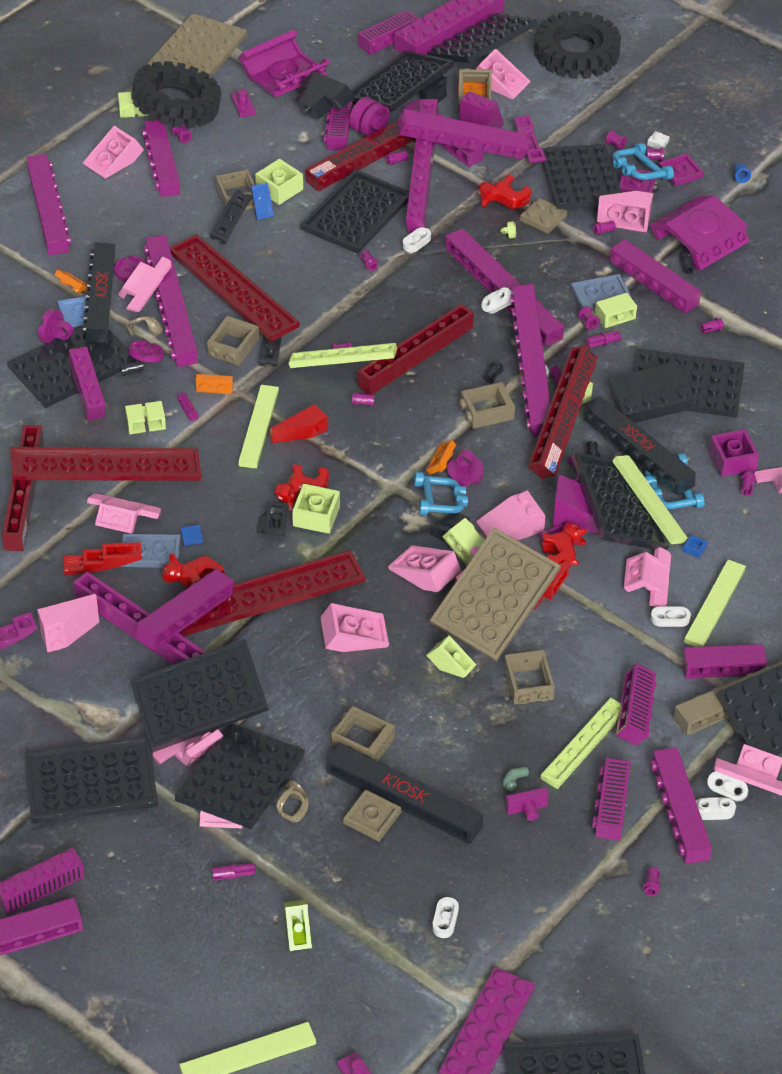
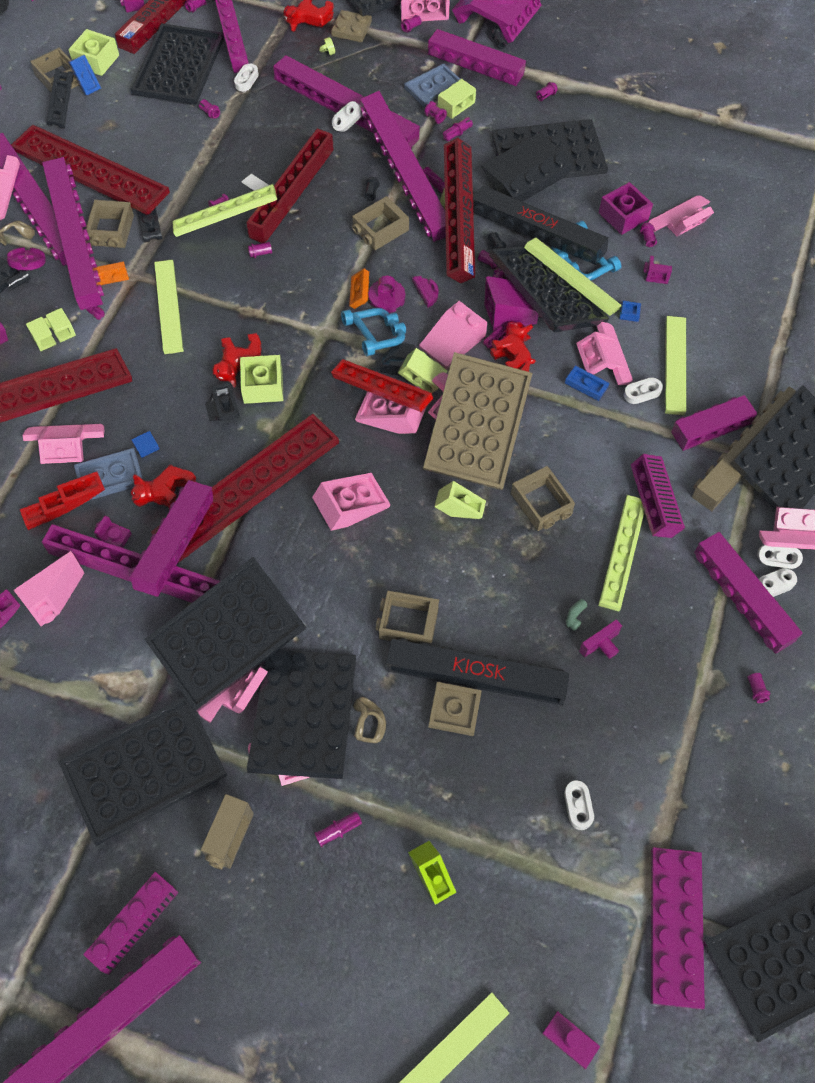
camera: 20 degrees left, 15 degrees up
red slope [270,404,328,443] -> none
magenta brick [592,758,631,841] -> none
none -> magenta brick [42,157,105,310]
none -> magenta bracket [94,516,132,548]
none -> dark tan window [201,794,254,870]
none -> white sticker [242,174,269,191]
none -> red plate [331,359,433,412]
none -> magenta tile [412,276,439,308]
none -> blue plate [565,366,609,401]
none -> magenta bracket [643,255,672,284]

